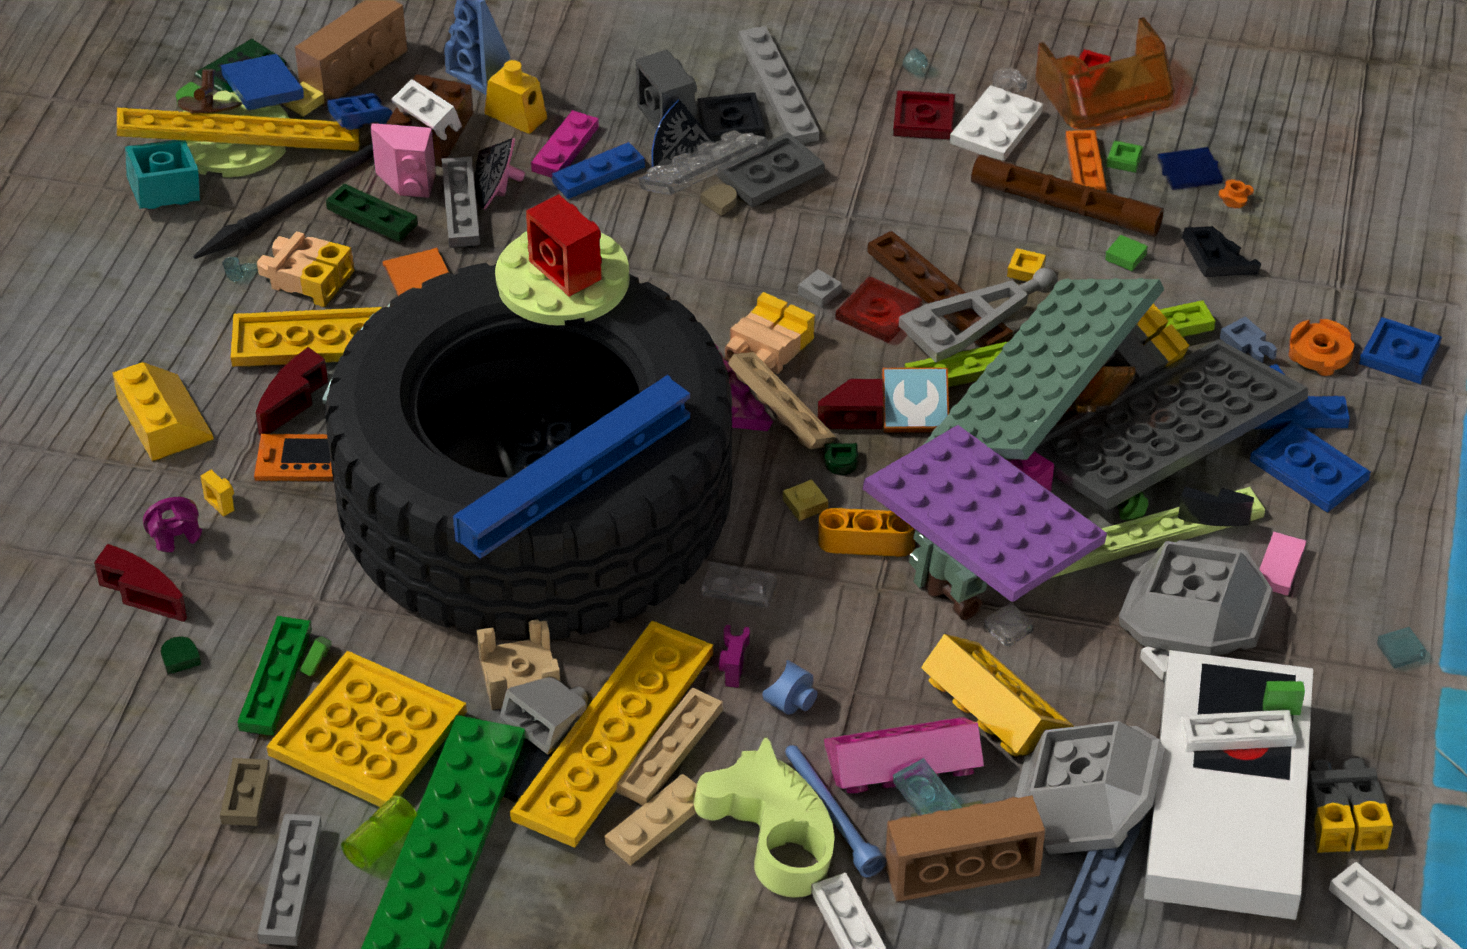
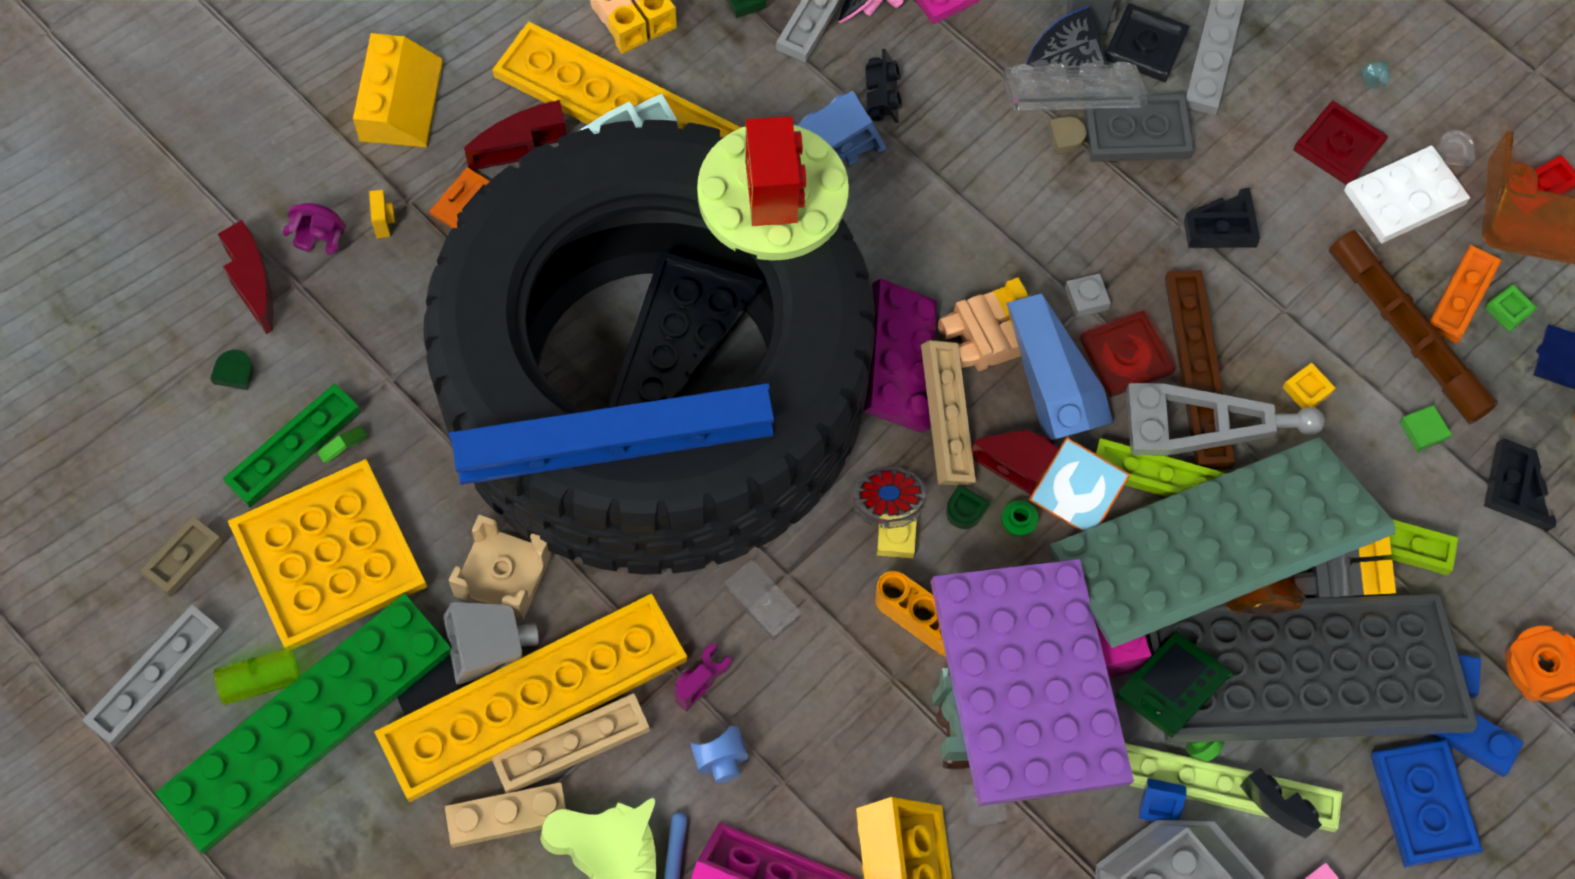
camera: 30 degrees right, 20 degrees up
orange container [382,248,449,296] -> none
blue plate [552,142,645,199] -> none
sand blue plate [1220,317,1277,363] -> none
none -> tile [852,467,926,529]
none -> green plate [1001,501,1038,537]
none -> medium blue wedge [1006,294,1114,440]
none -> dark green container [1116,631,1233,738]
none -> blue plate [1139,778,1187,821]
none -> black wing [1184,188,1260,248]

